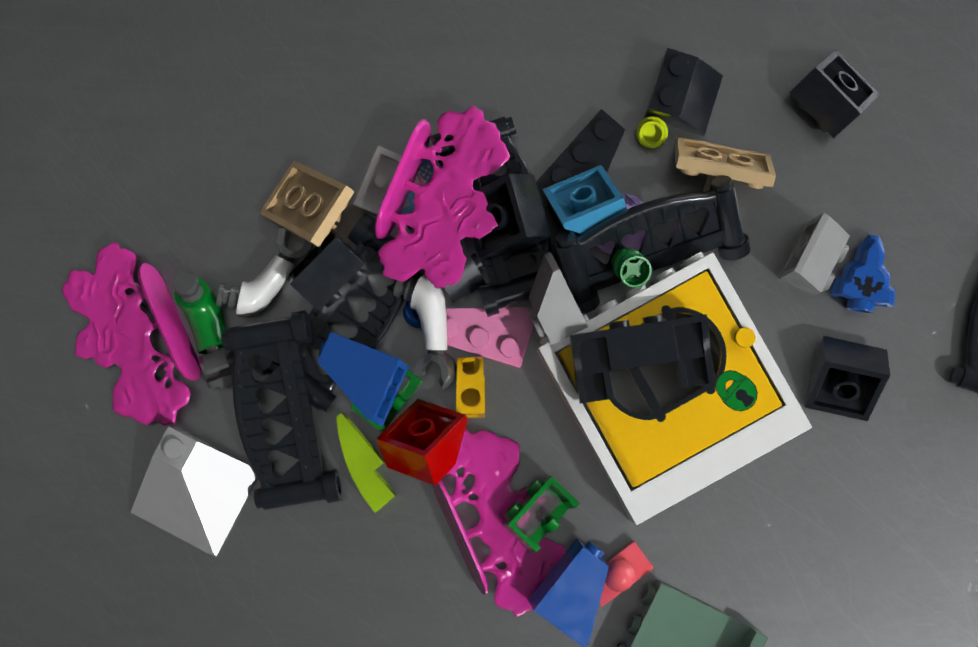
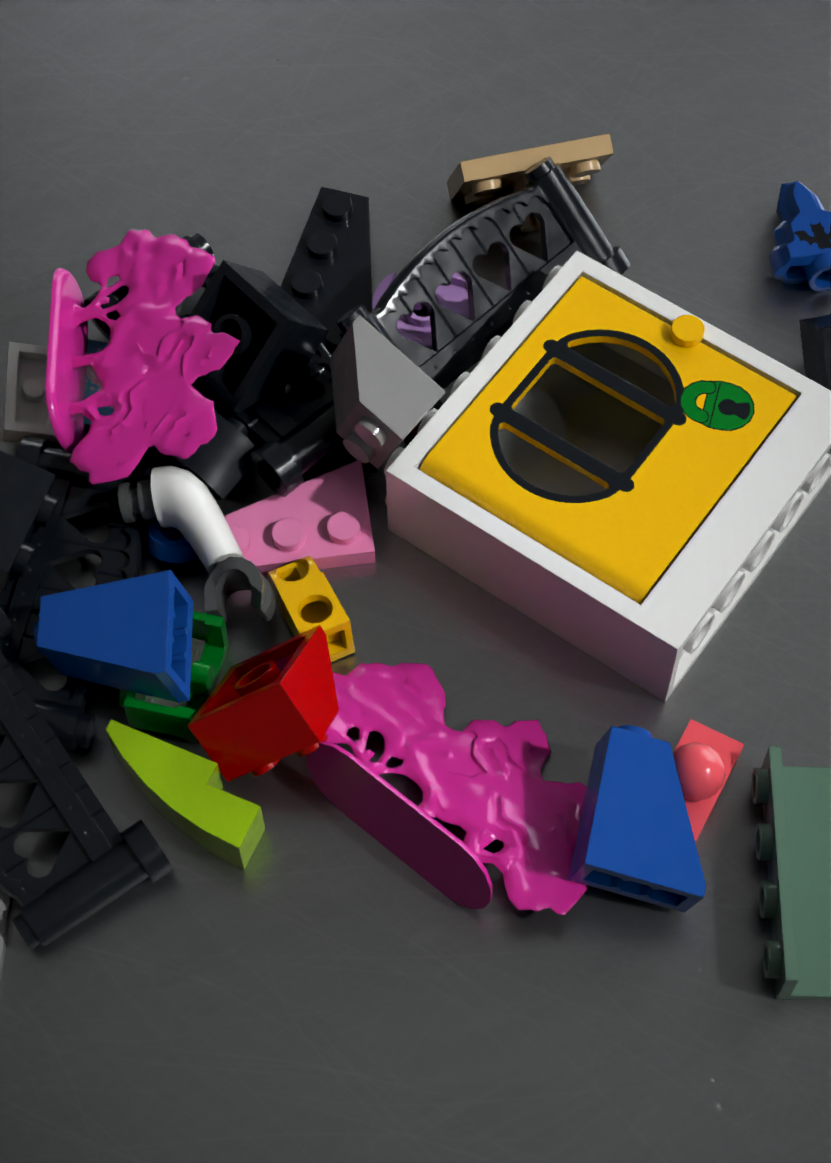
camera: 25 degrees left, 25 degrees down
green window [502,476,580,552] -> none
dark azure slope [542,165,627,234] -> none
black bracket [569,314,716,404] -> none
green wheel [611,247,652,288] -> none
neon yellow plate [636,116,668,148] -> none
black slope [644,48,723,136] -> none
light grey slope [779,213,850,296] -> none
black slope [789,50,880,138] -> none

